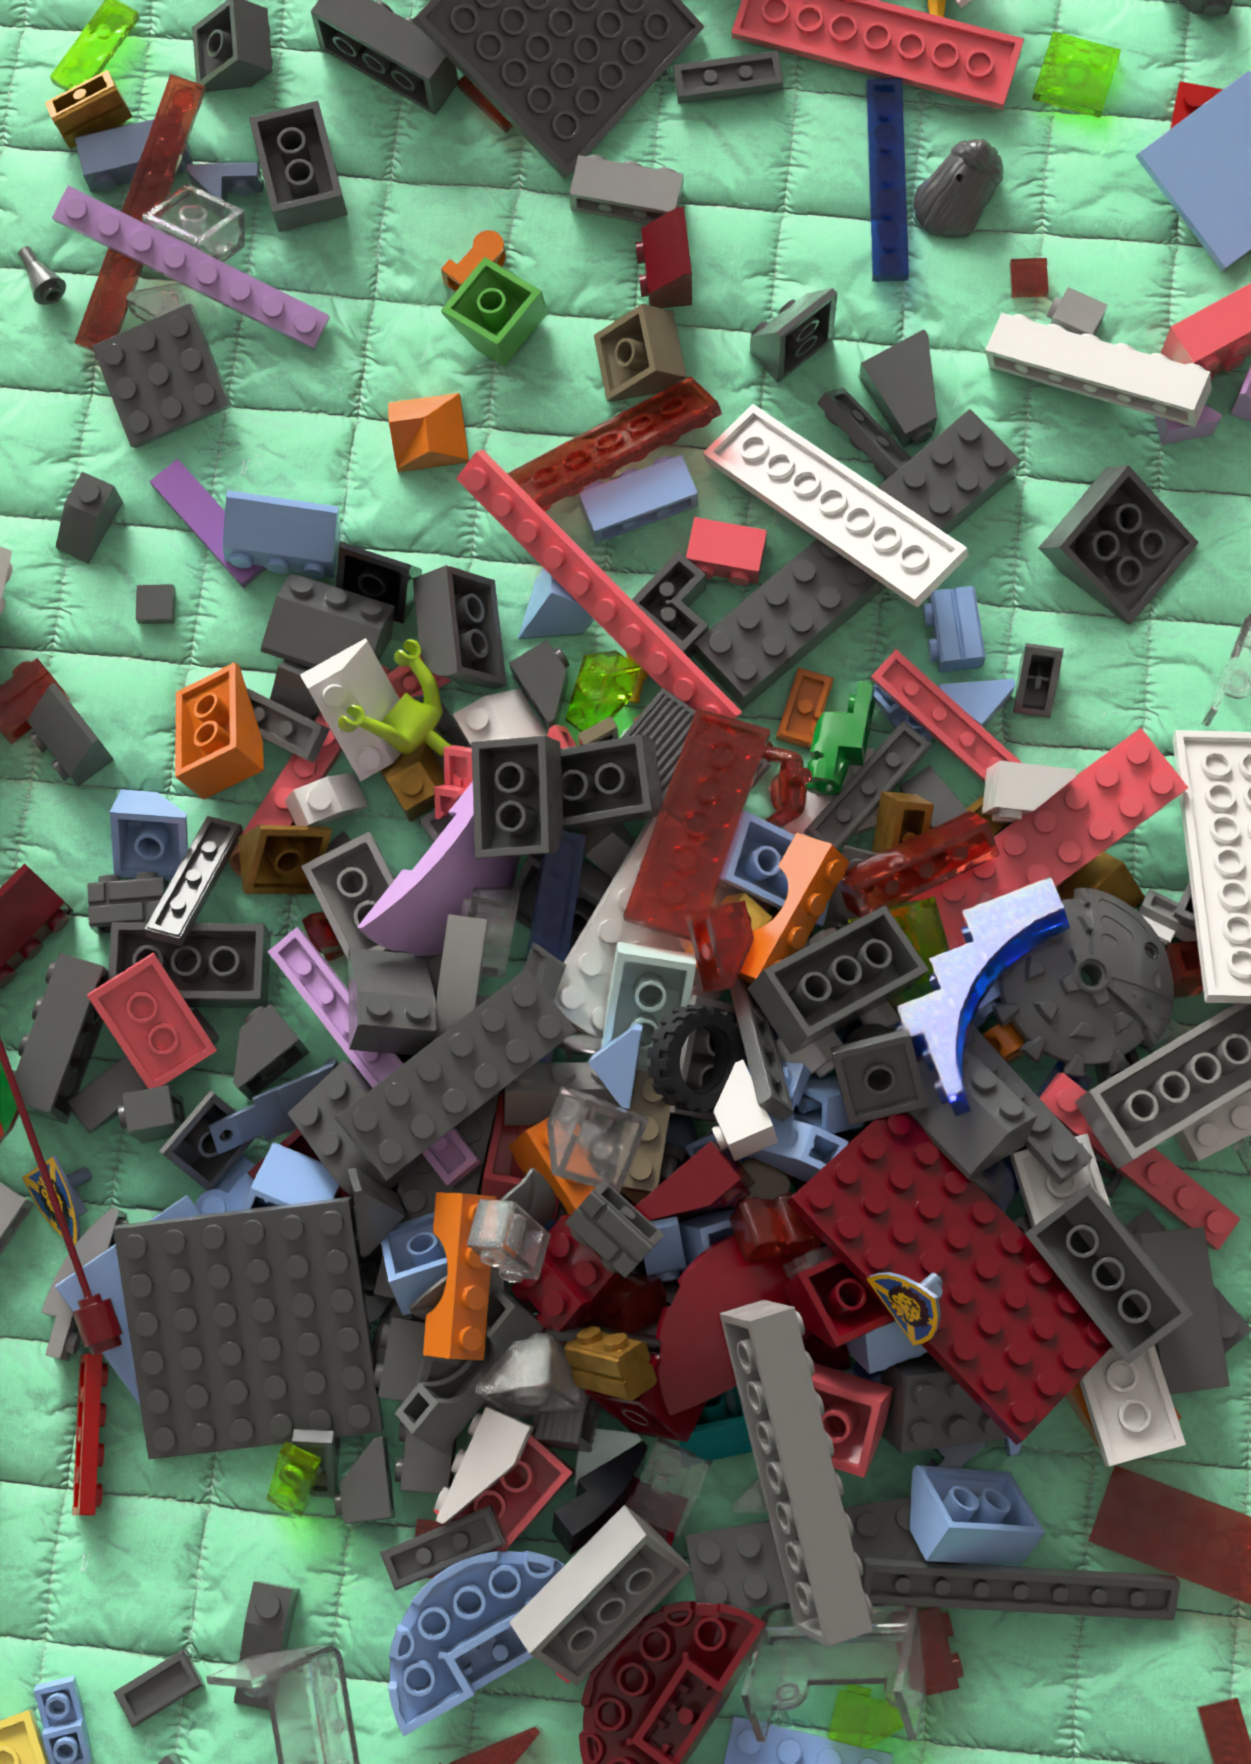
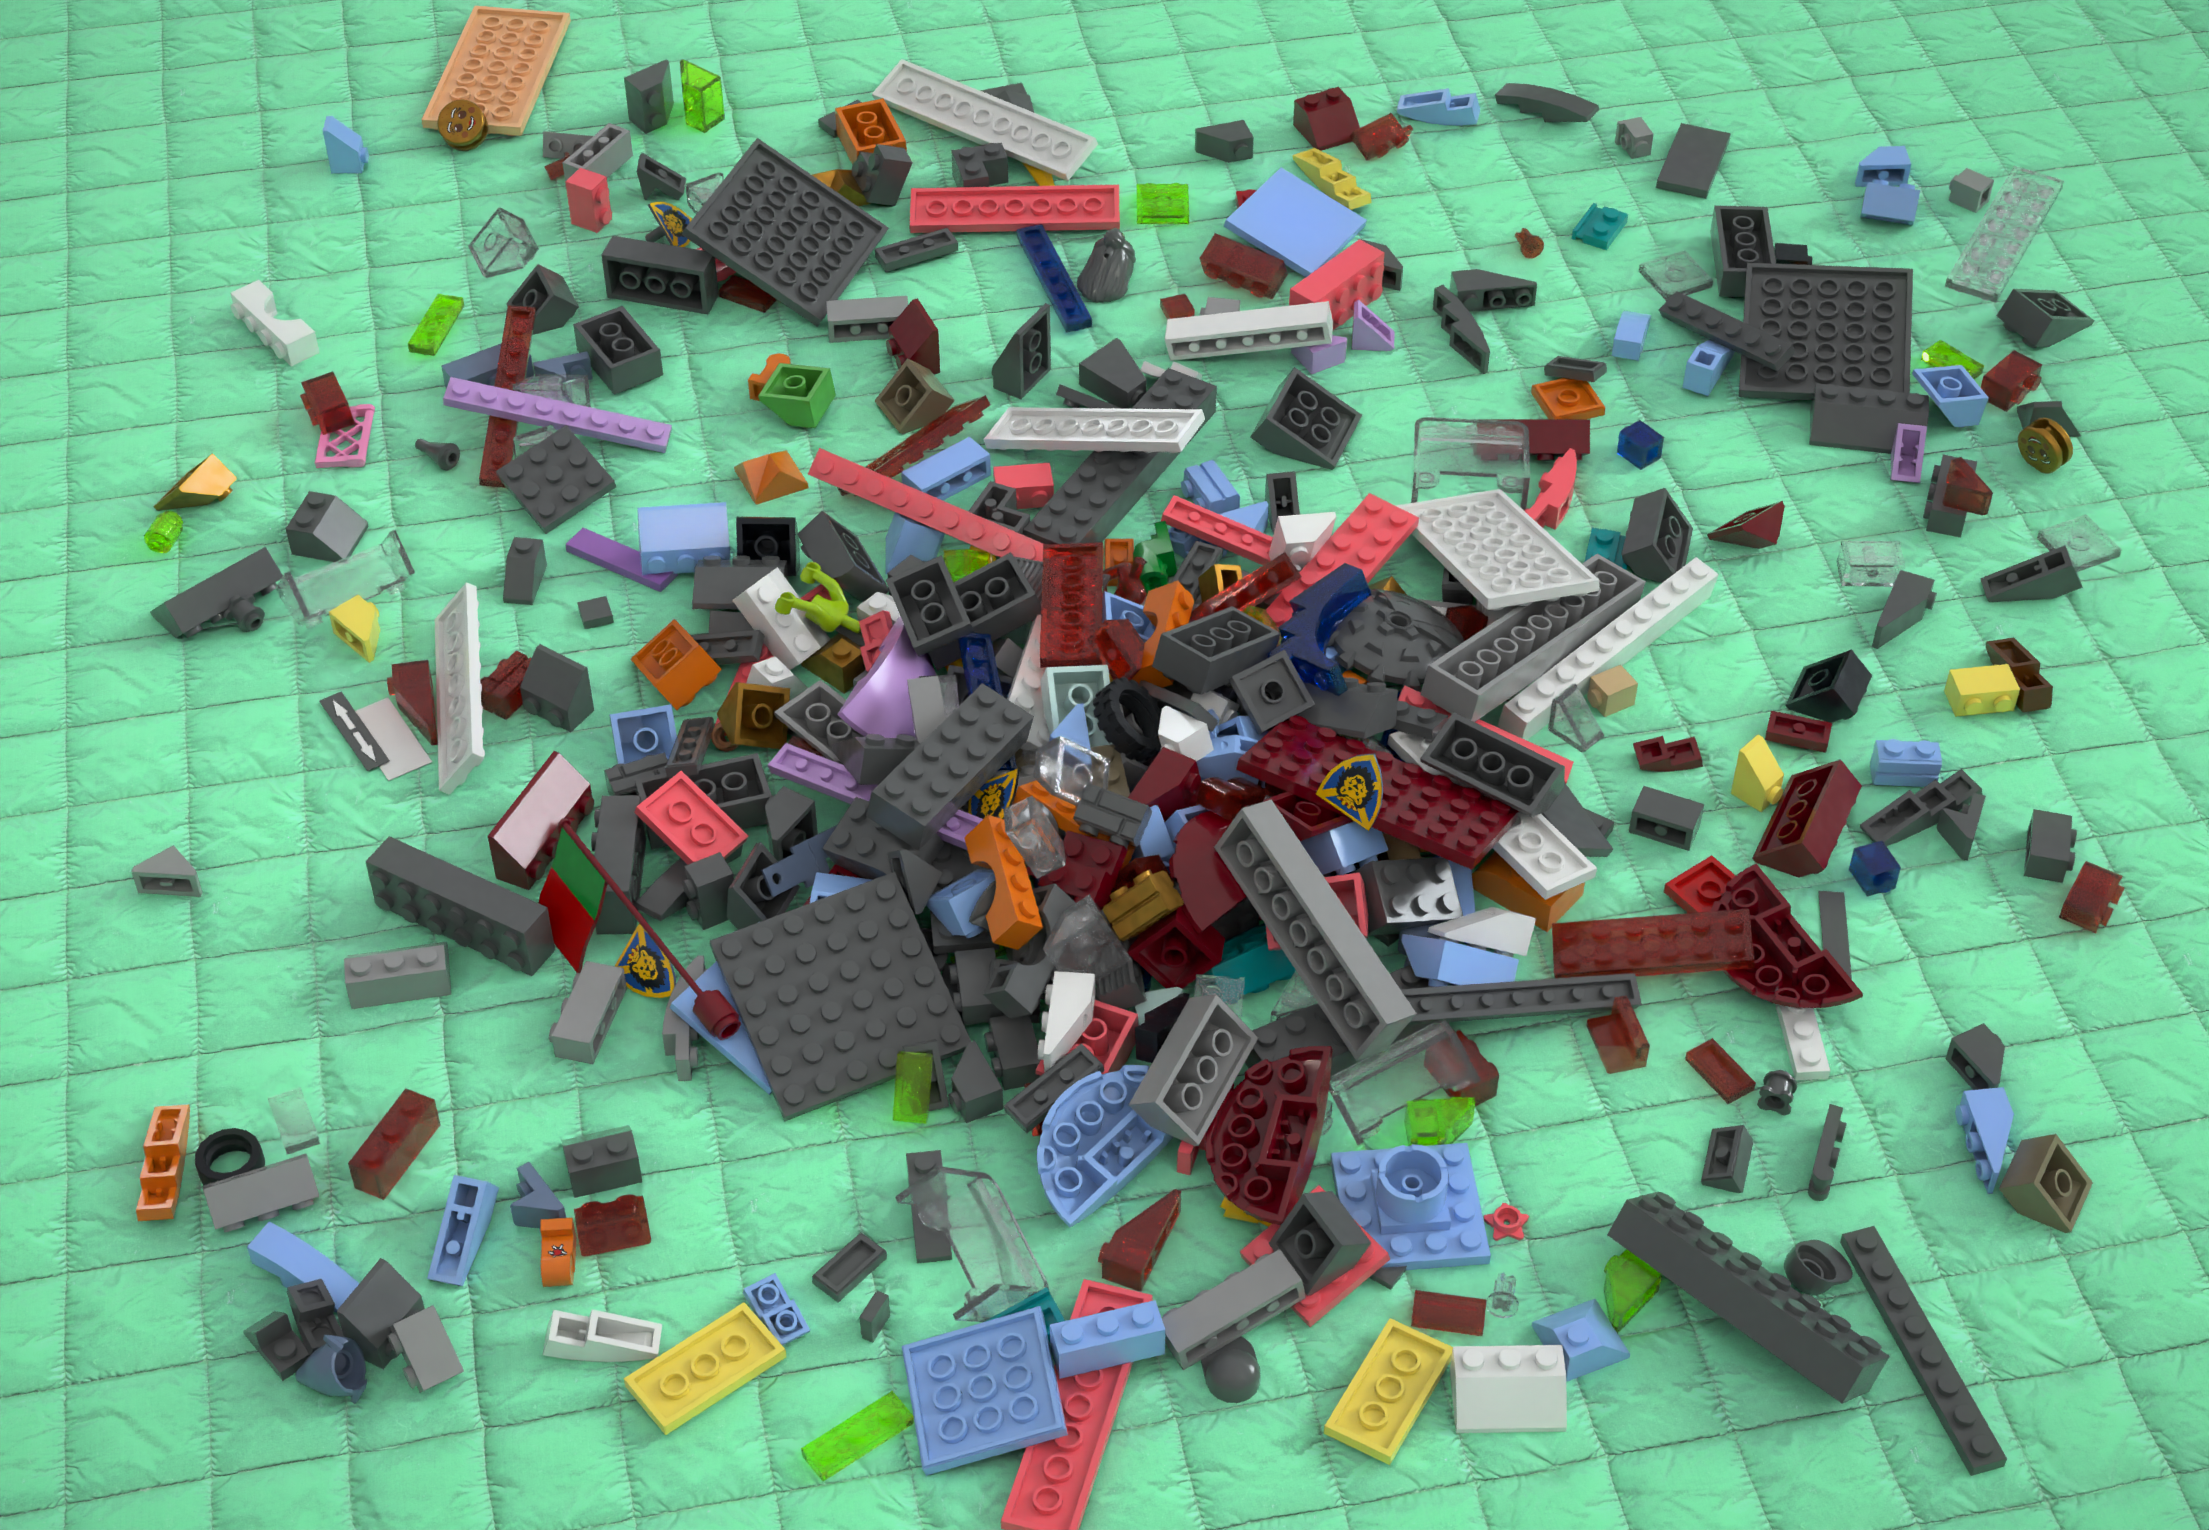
camera: 25 degrees left, 30 degrees down
pearl gold brick [45,70,133,150] -> none
red plate [72,1353,108,1516] -> none
none -> shield [968,769,1020,820]
none -> white slope [1140,361,1202,380]
none -> clear red brick [1199,233,1288,299]
none -> white slope [1428,907,1536,958]
none -> clear red panel [1586,995,1650,1074]

